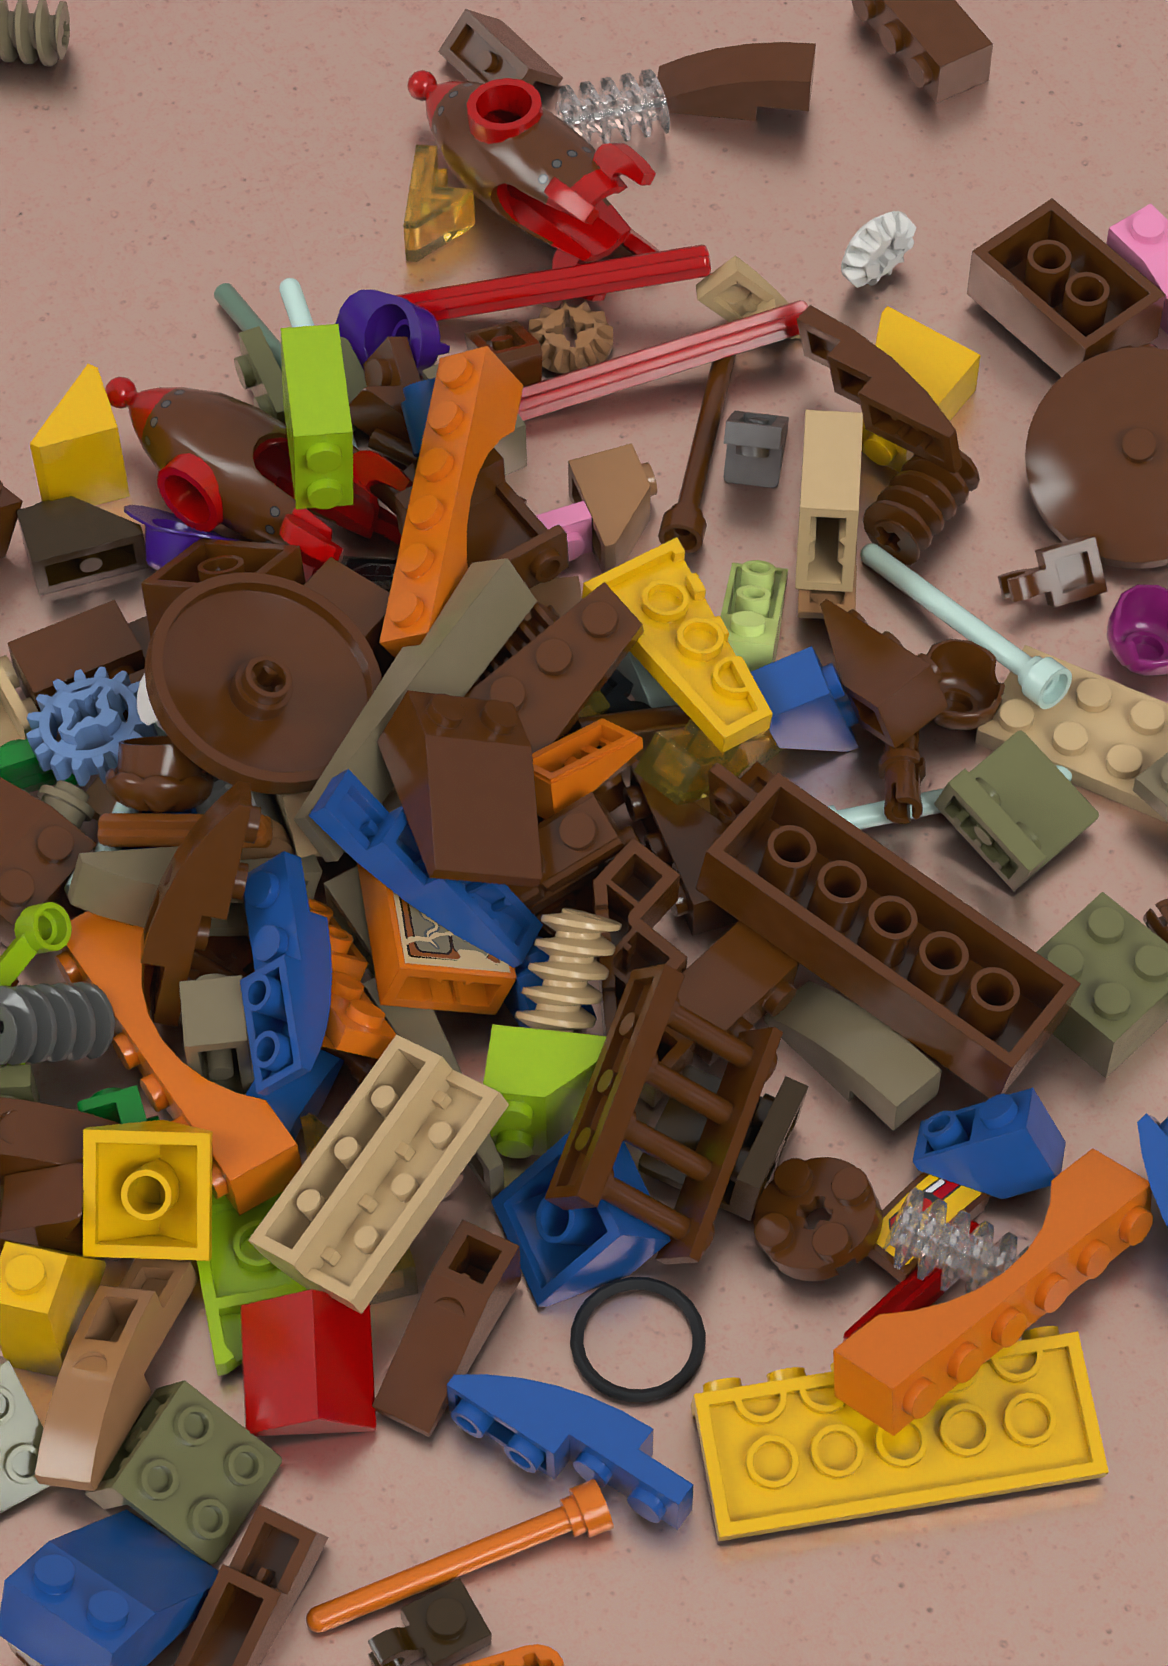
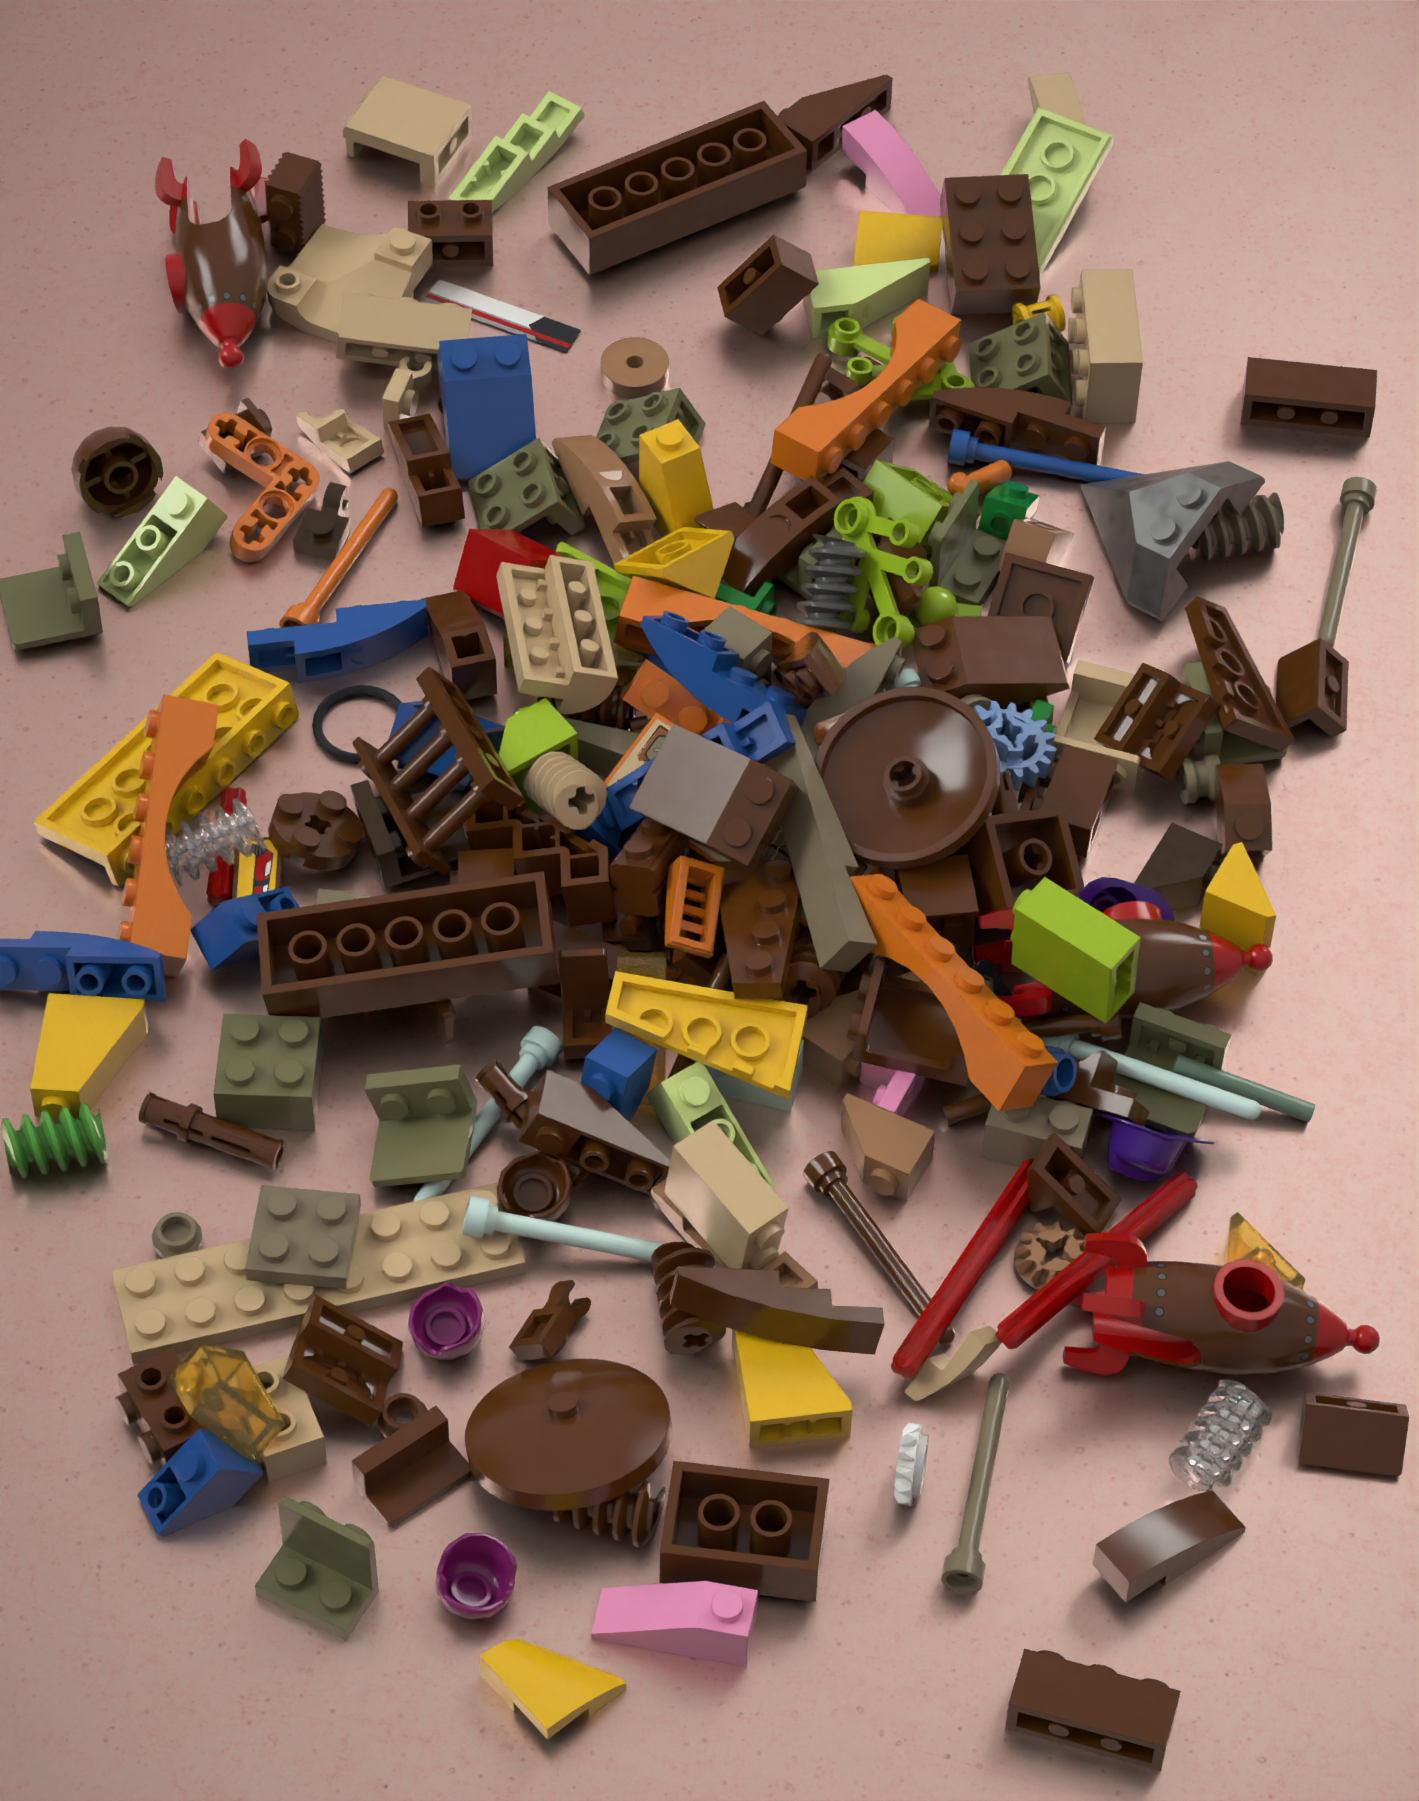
camera: 135 degrees right, 5 degrees down
flat silver slope [723,410,789,488] -> none
none -> dark tan piece [941,1373,1010,1593]

